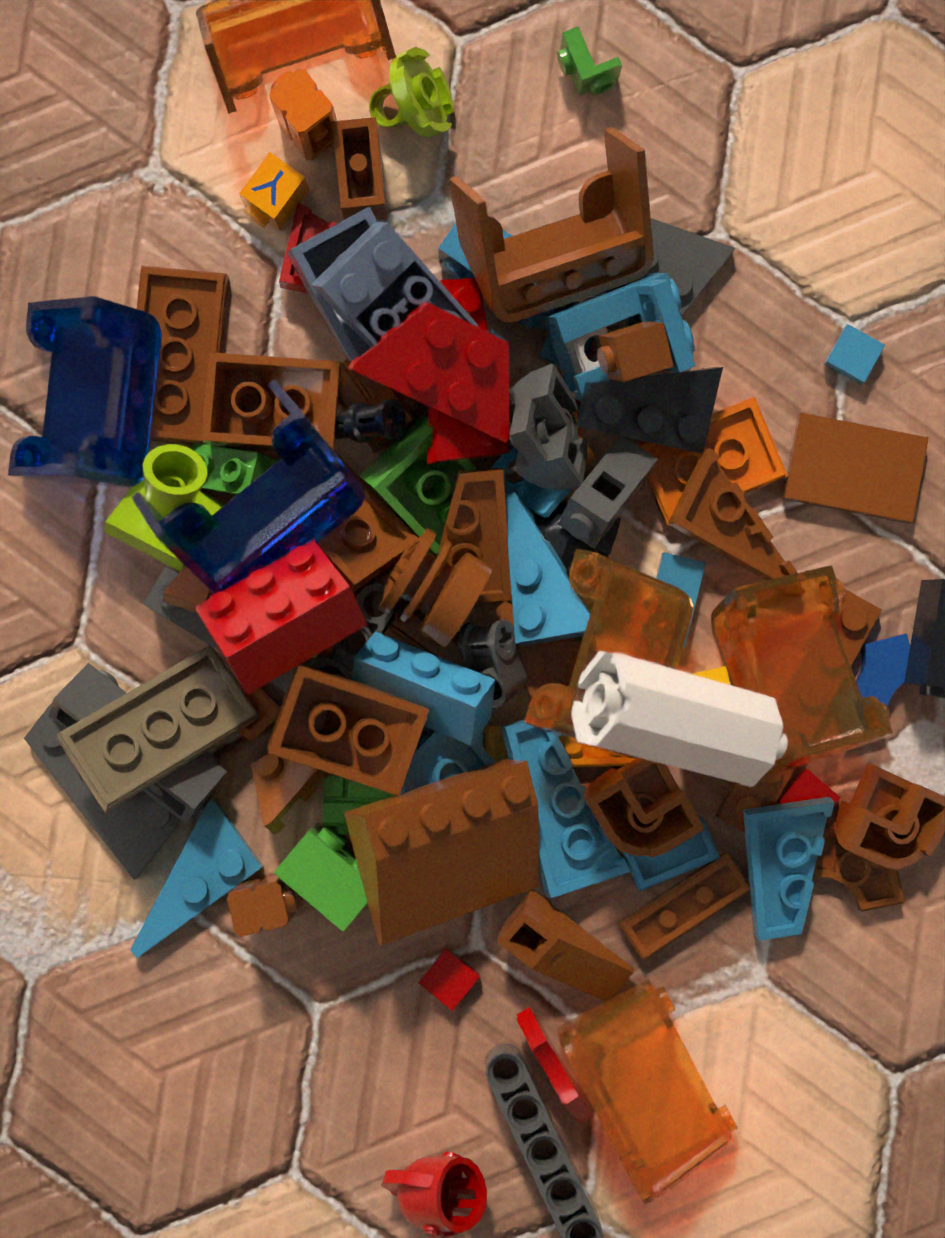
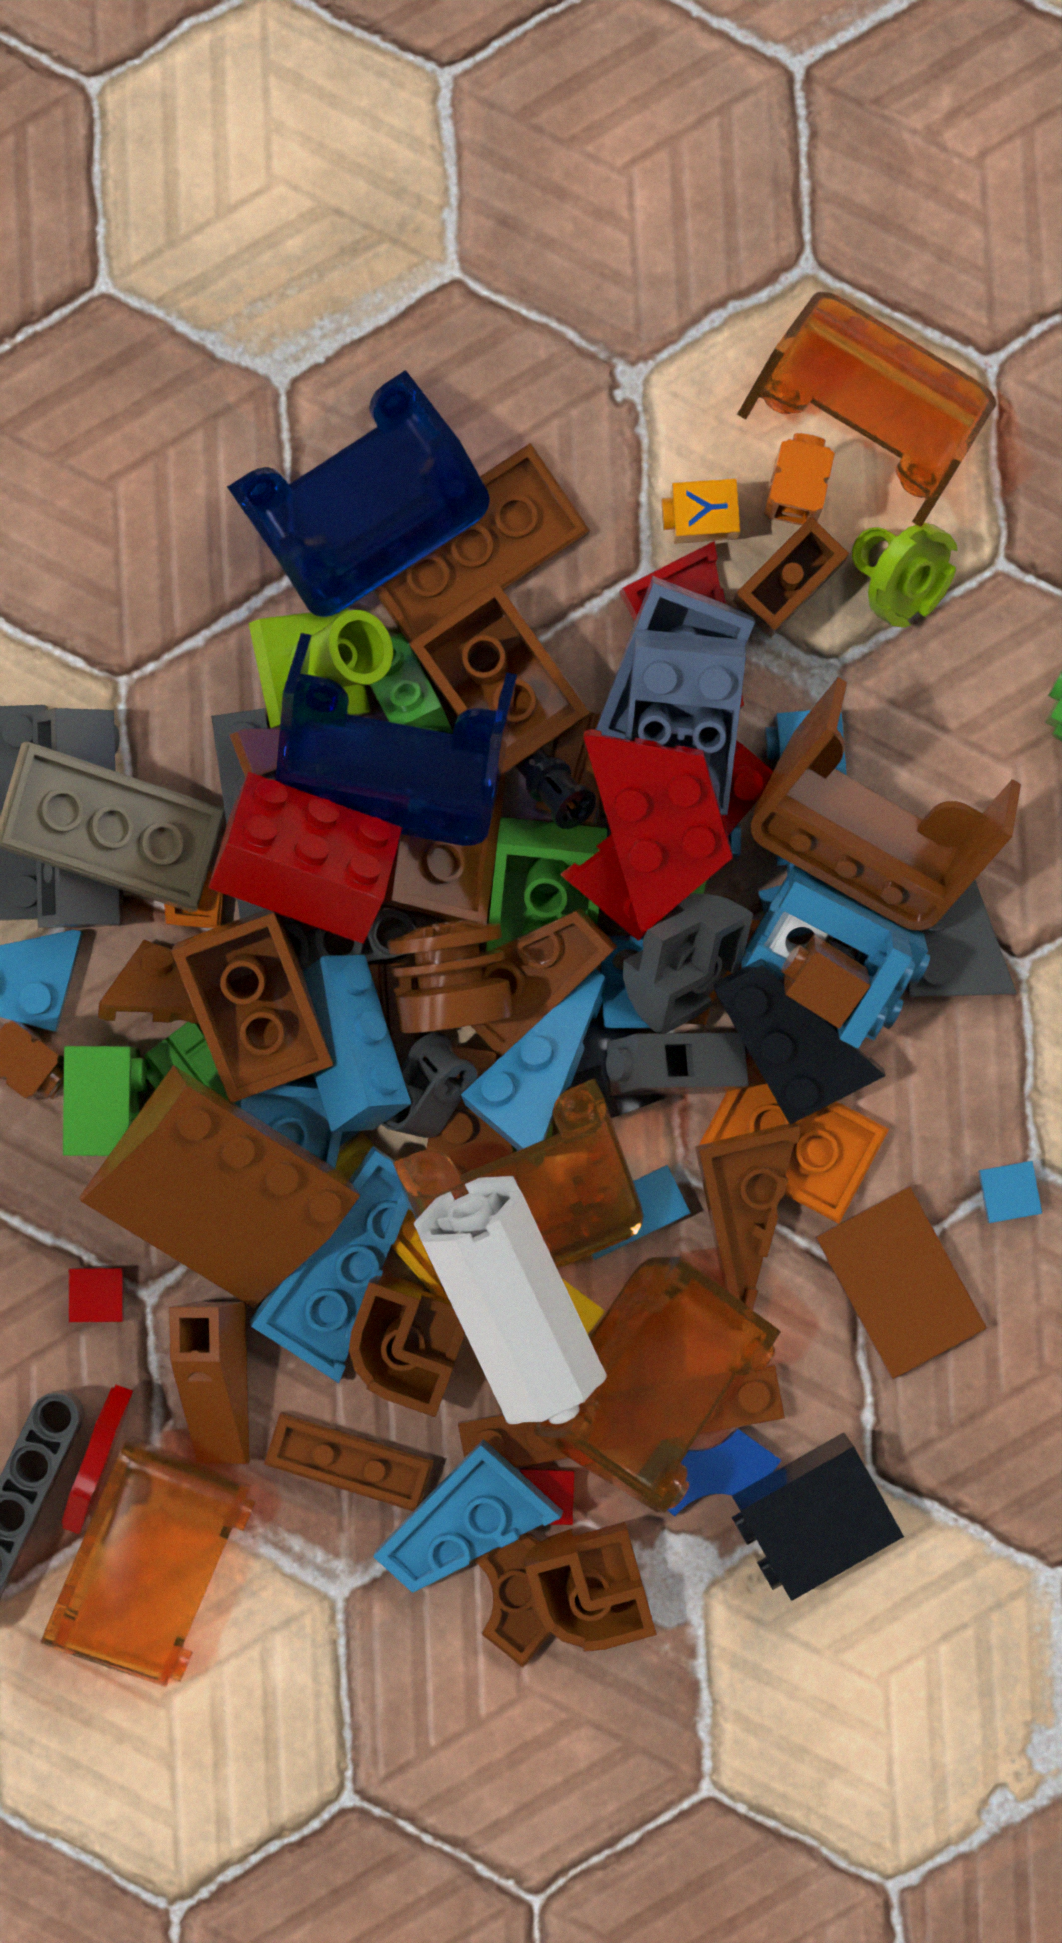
camera: 45 degrees right, 0 degrees up
dark azure tile [622,816,720,892] -> none

